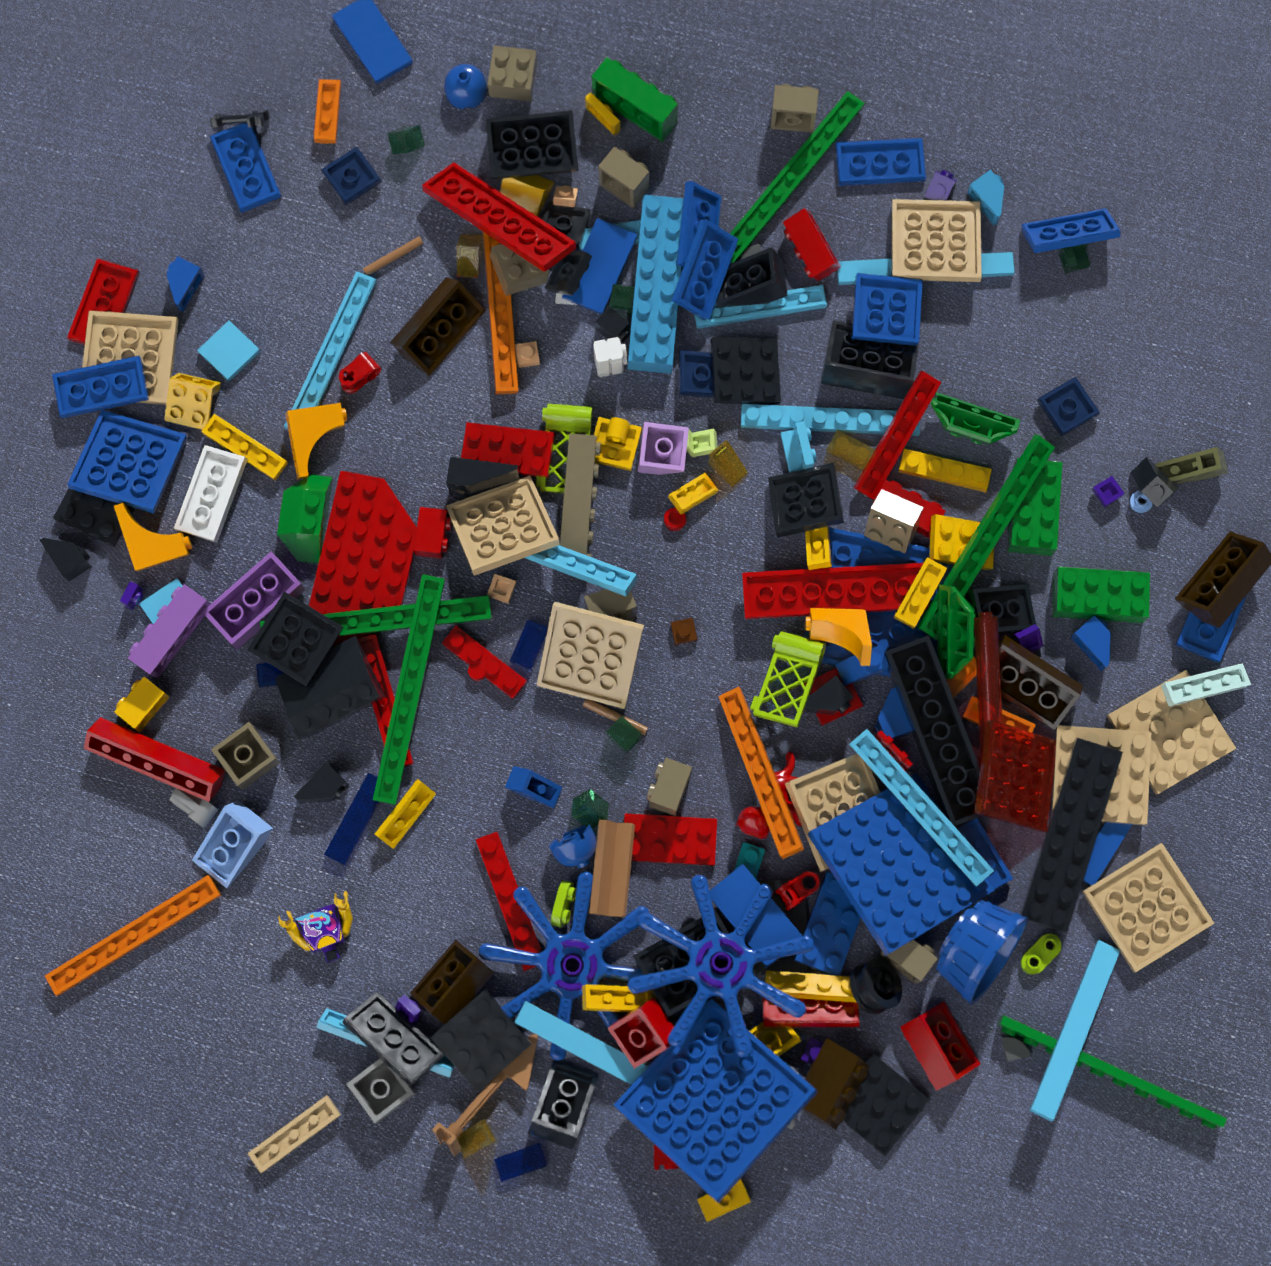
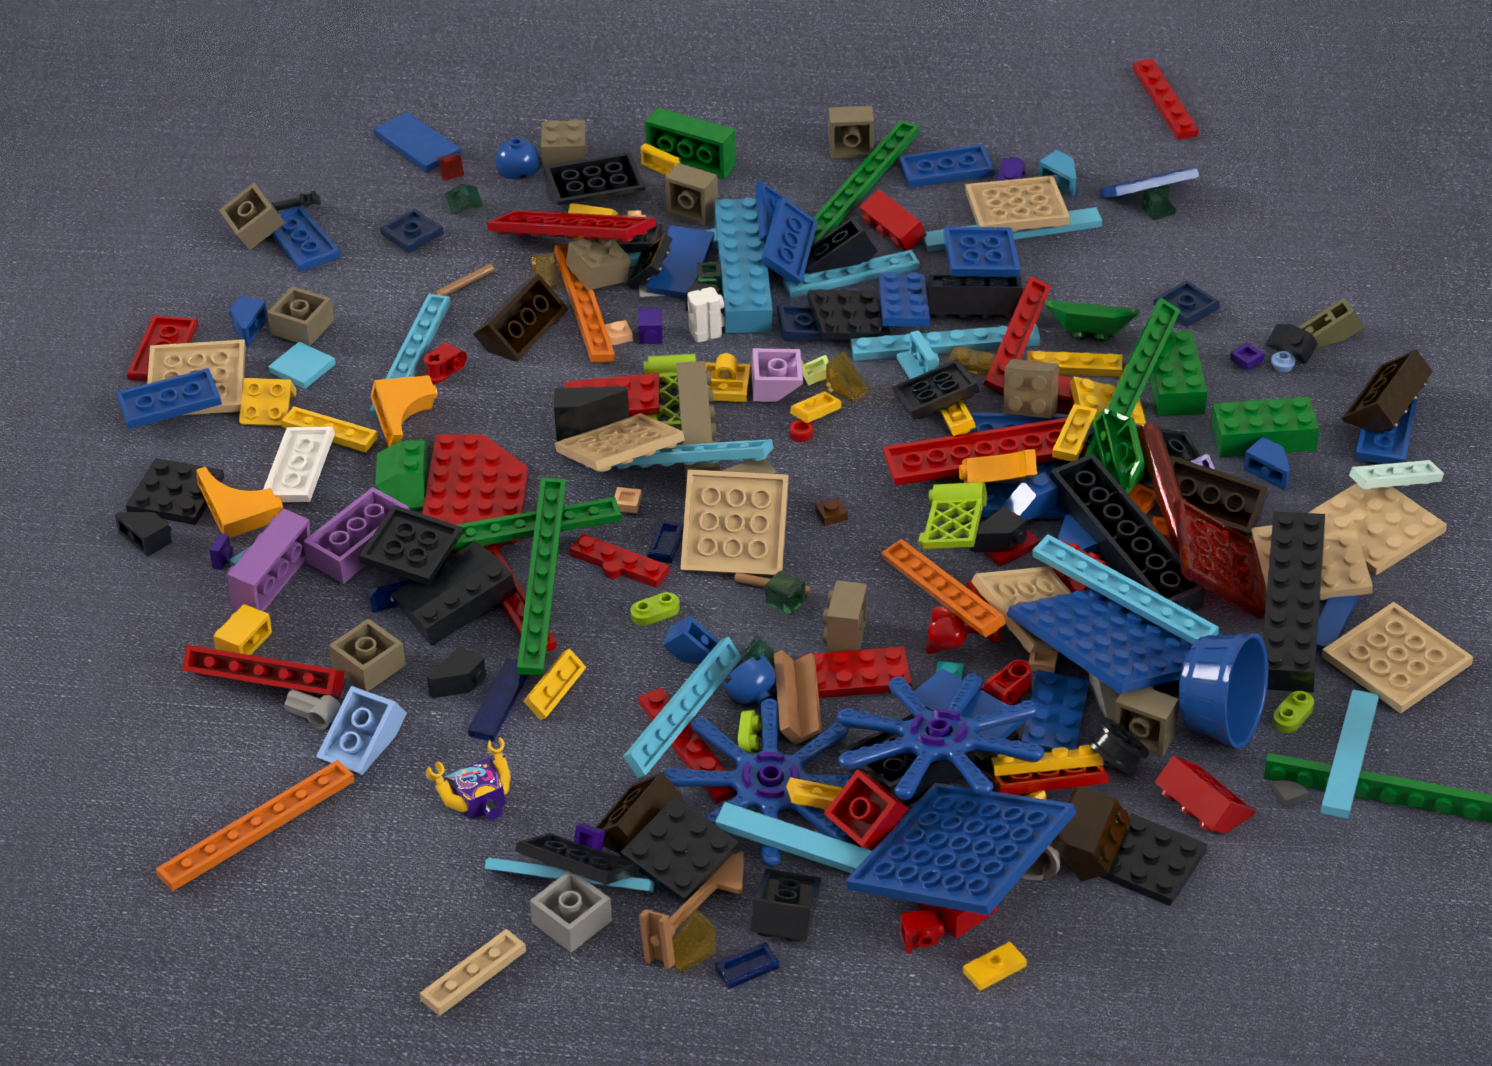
camera: 10 degrees left, 35 degrees down
blue plate [67,410,187,514] -> none
orange plate [314,79,342,144] -> none
red brick [413,507,452,559] -> none
none -> dark tan brick [219,183,285,250]
none -> dark tan brick [267,286,334,346]
none -> clear red tile [437,152,464,180]
none -> medium azure plate [623,637,742,778]
none -> lime plate [630,592,680,626]
none -> dark purple brick [638,308,663,344]
none -> blue plate [878,272,930,327]
none -> red plate [1132,59,1199,140]

